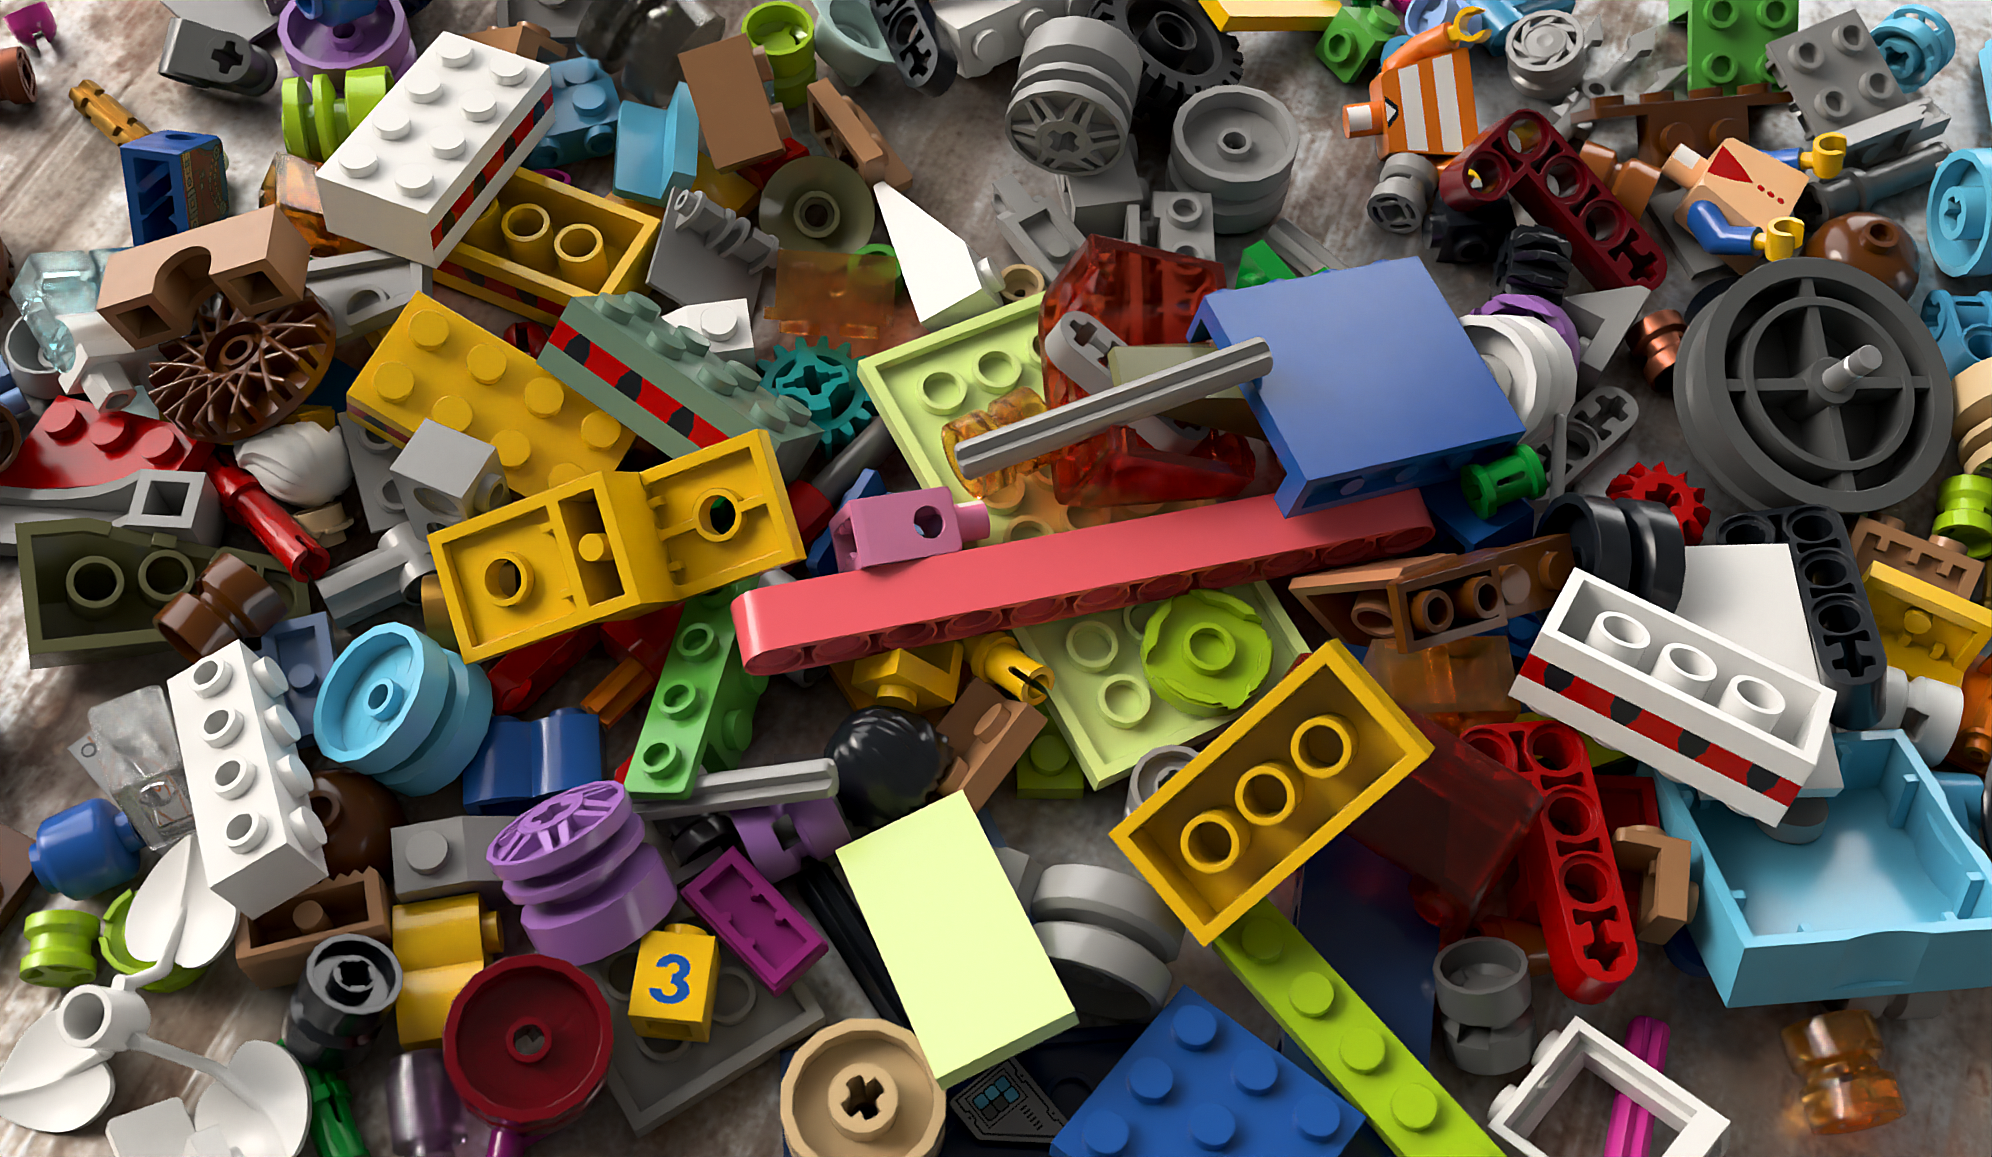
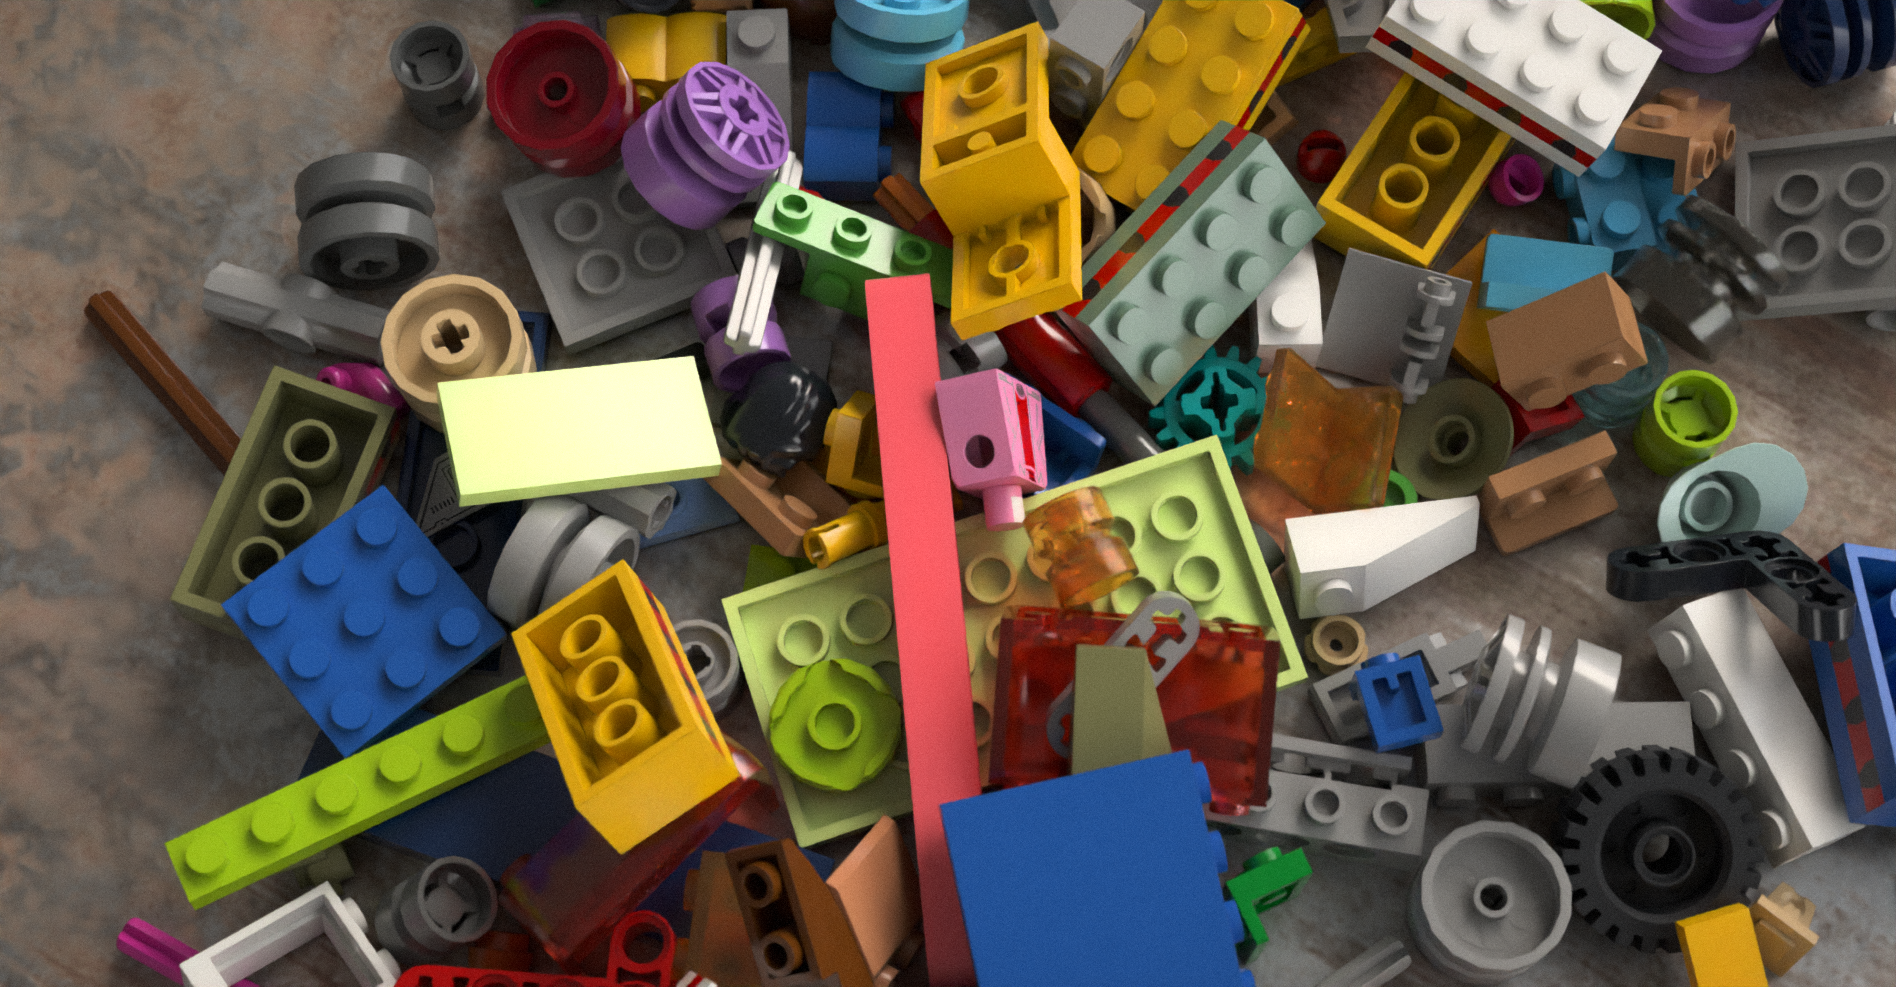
camera: 105 degrees right, 10 degrees up
yellow brick [628,924,722,1043] -> none
magenta plate [679,846,829,999] -> none
light grey axle [954,337,1274,480] -> none
none -> blue bracket [1349,653,1444,754]

